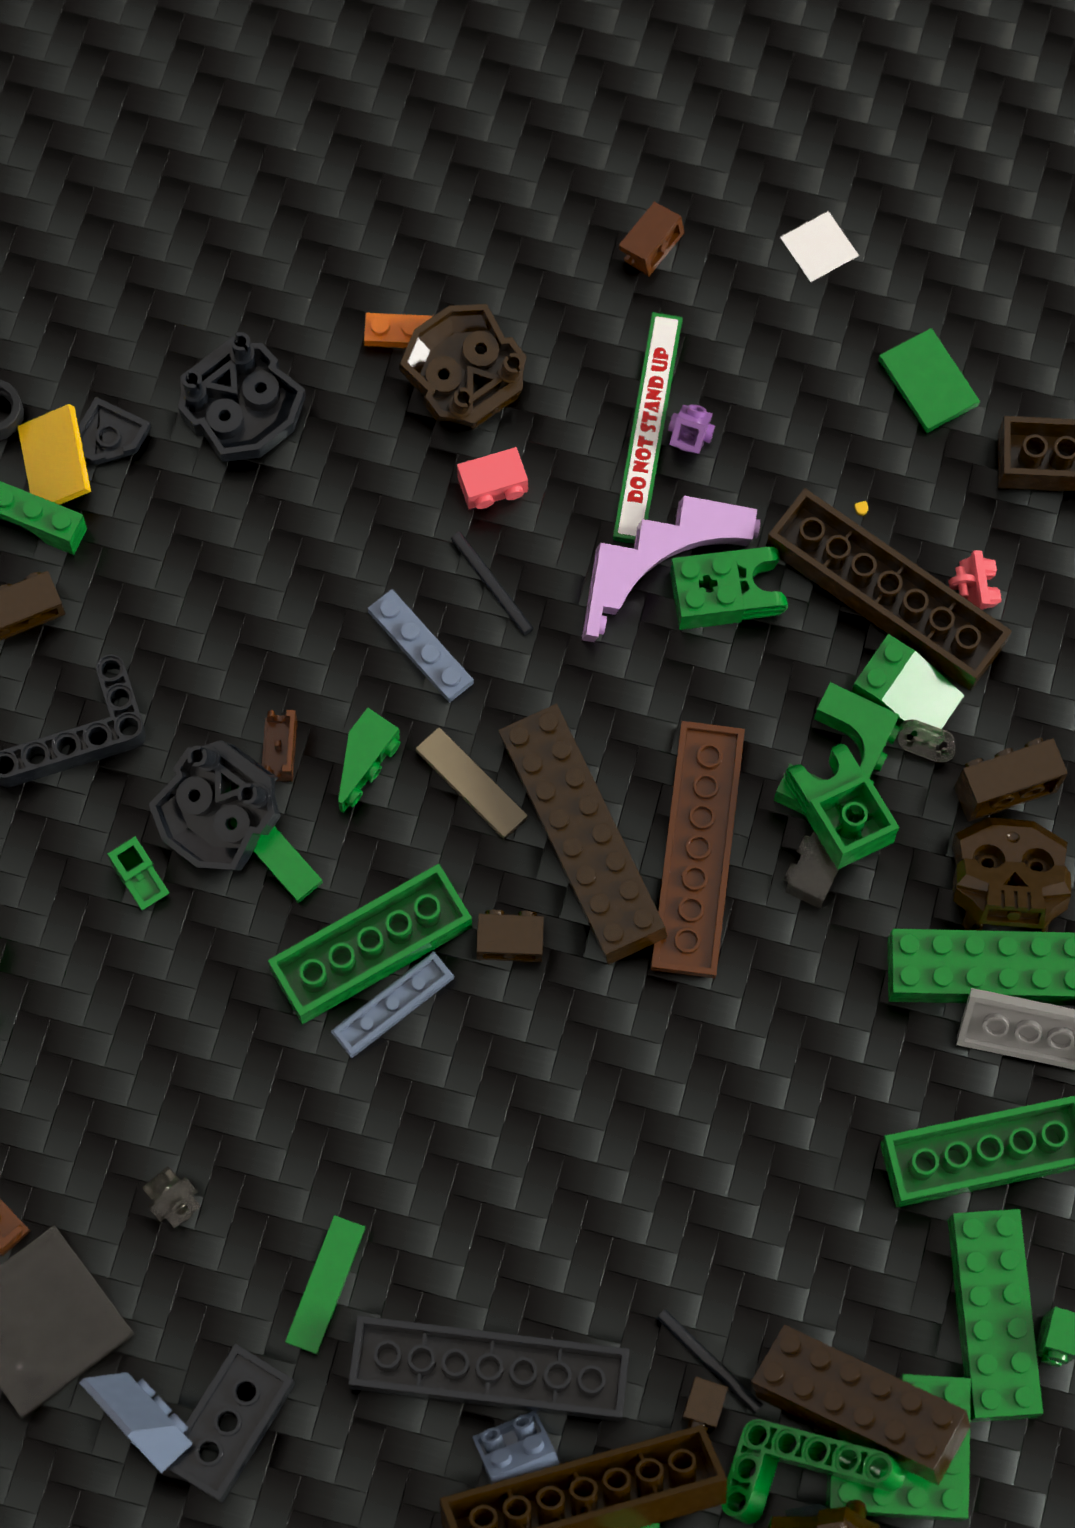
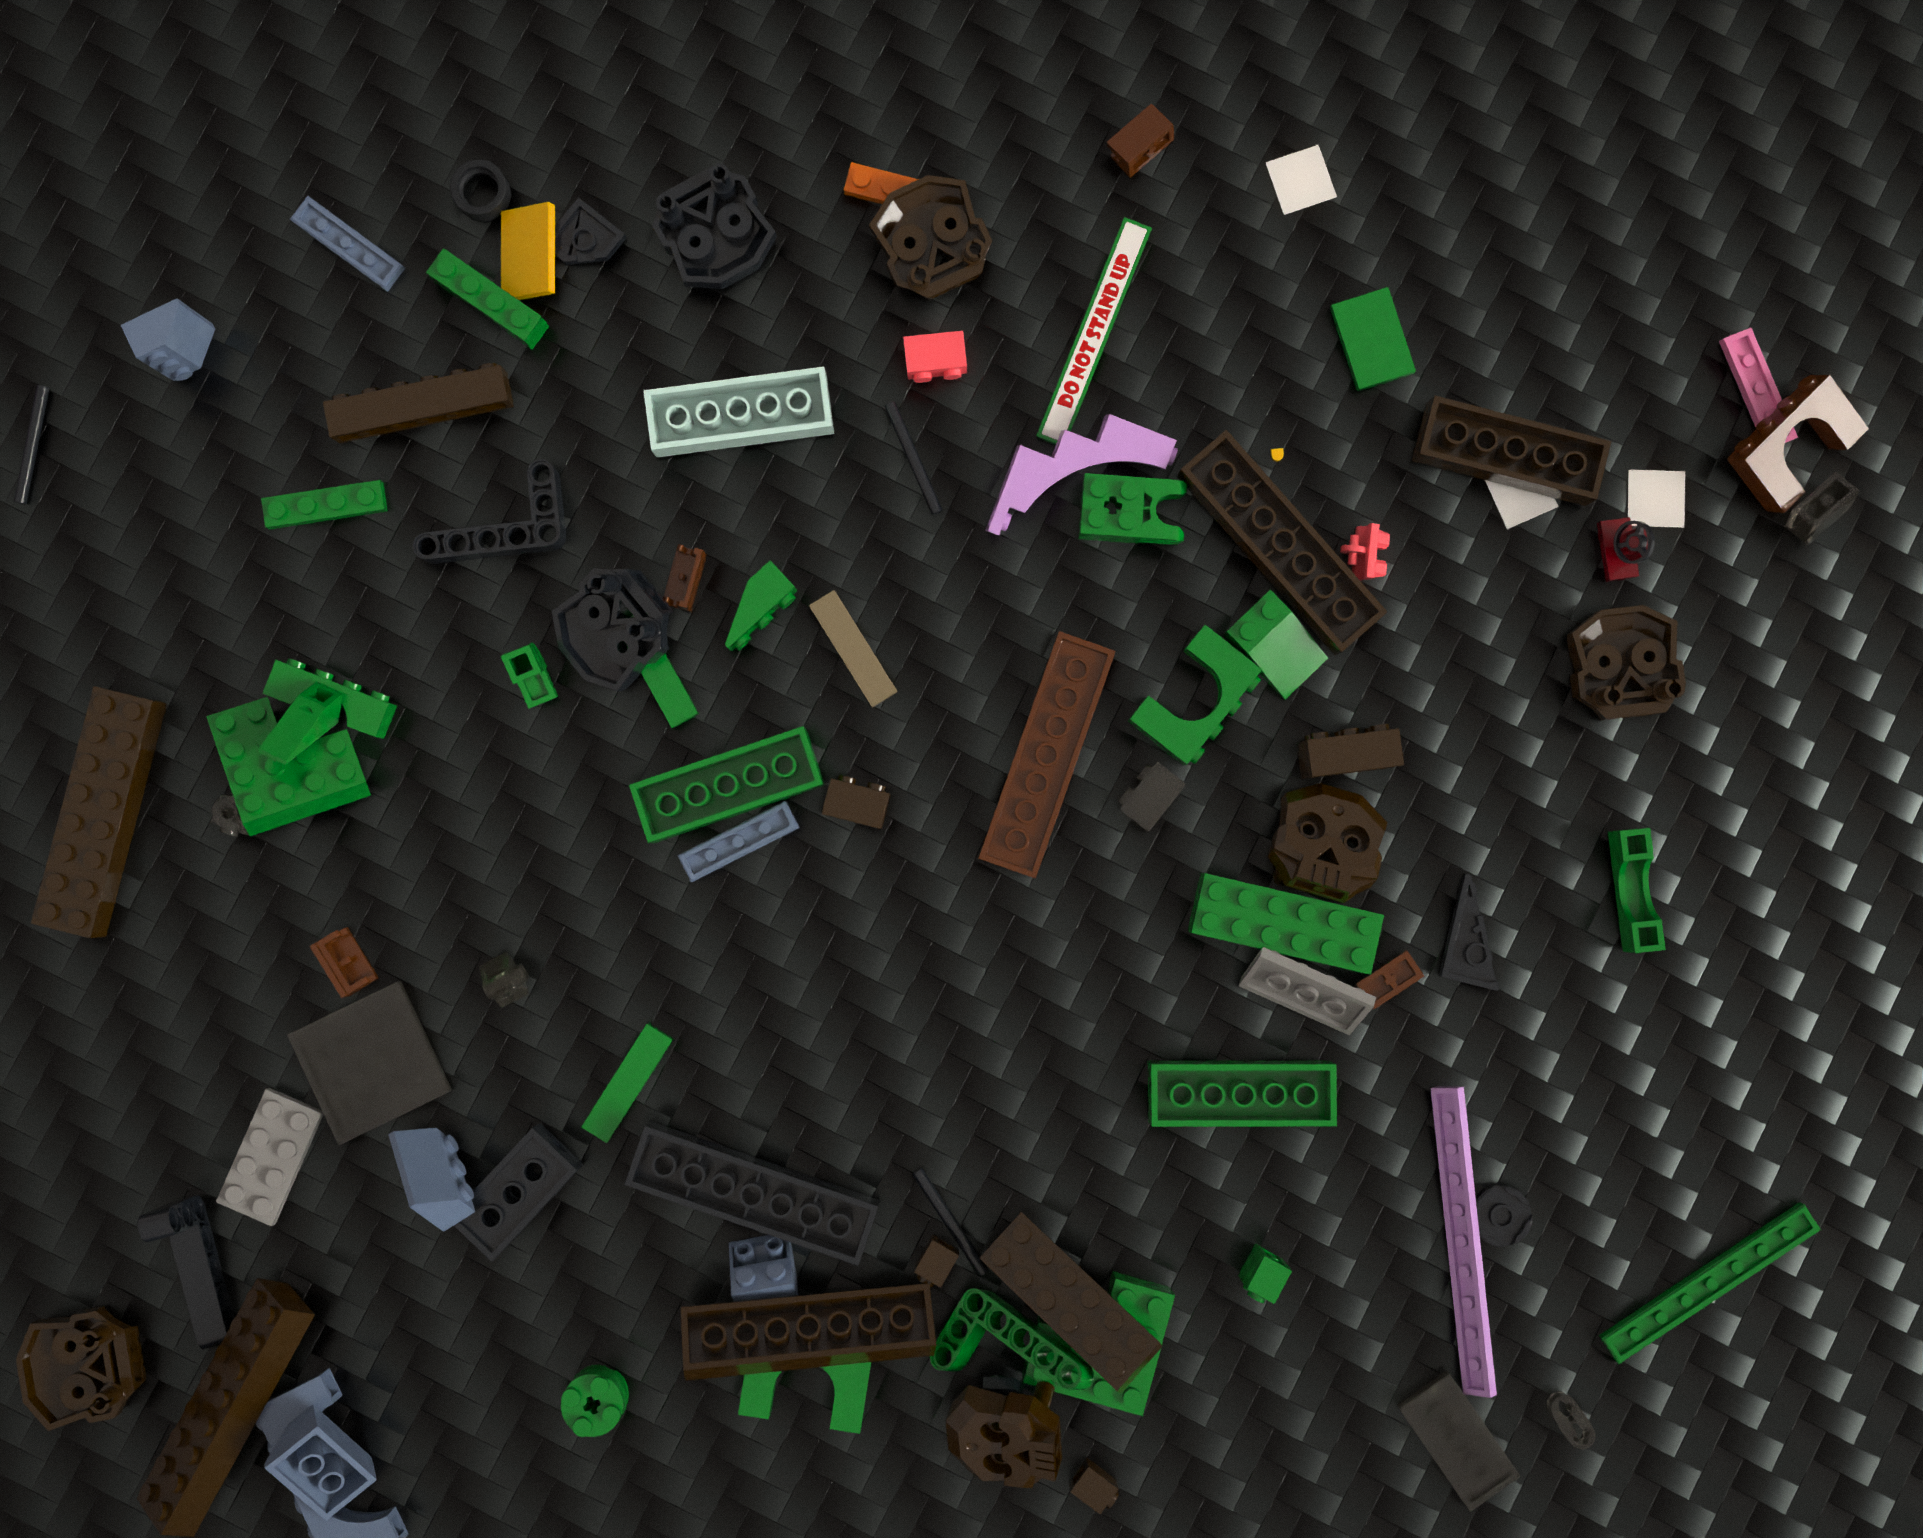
camera: 15 degrees right, 15 degrees up
sand blue plate [368,589,474,703] -> none
dark brown brick [498,703,668,965] -> none
medium lavender brick [668,404,715,454] -> none
green brick [785,744,900,870] -> none
clear smoke beam [897,719,956,763] -> none
green brick [948,1209,1043,1422] -> none
none -> light aqua brick [644,367,834,457]

